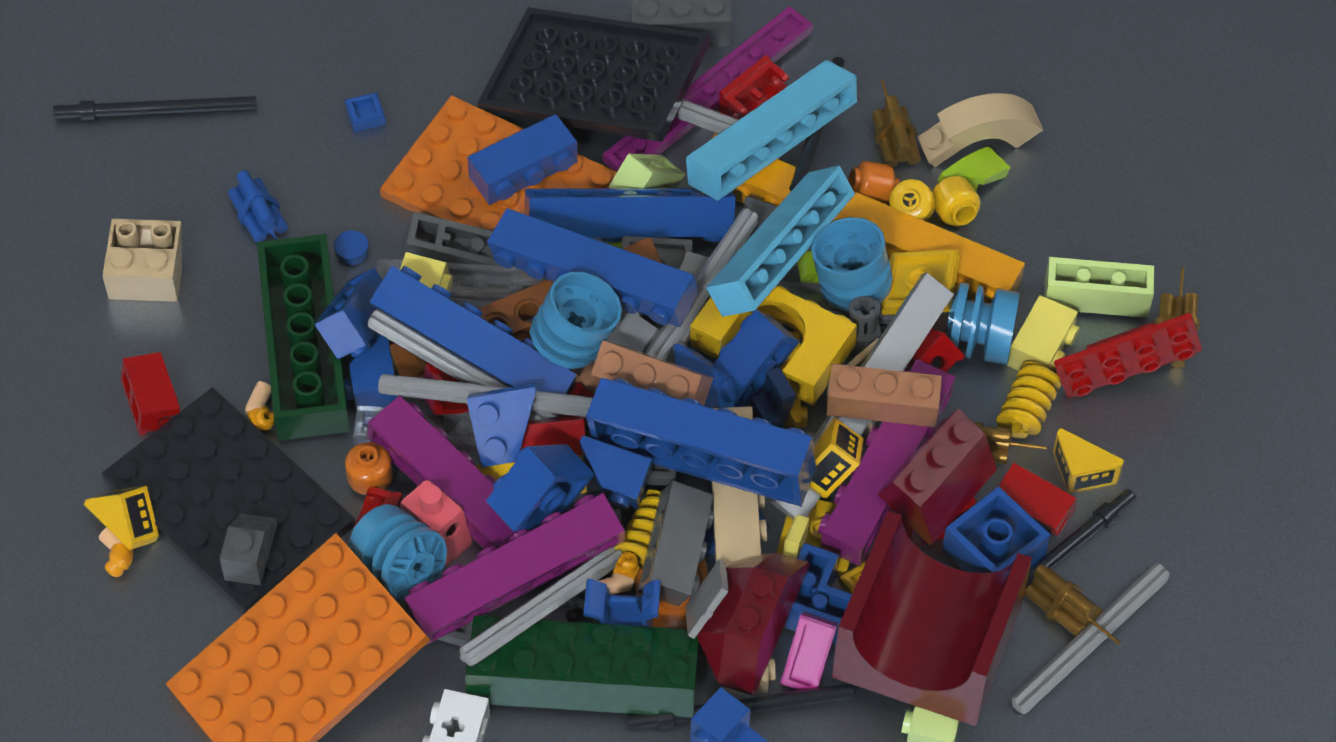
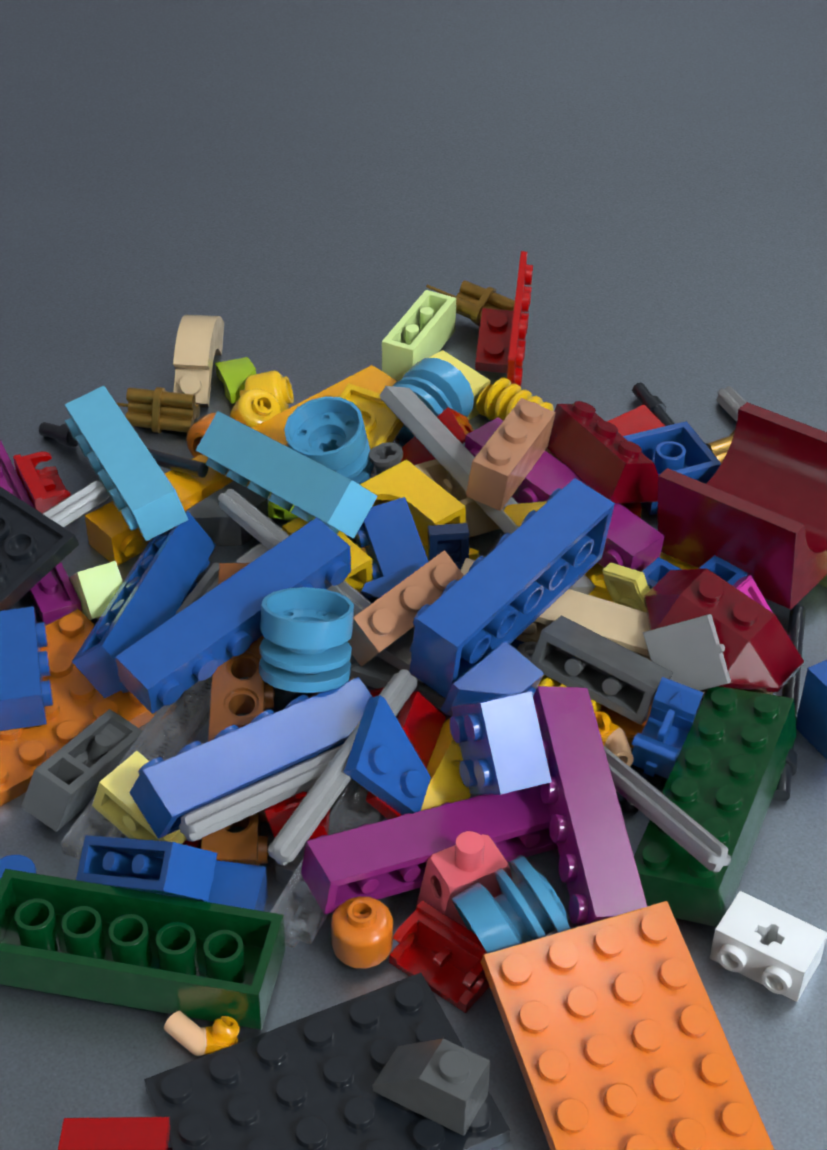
camera: 70 degrees left, 15 degrees down
yellow slope [1053,428,1124,493] -> none

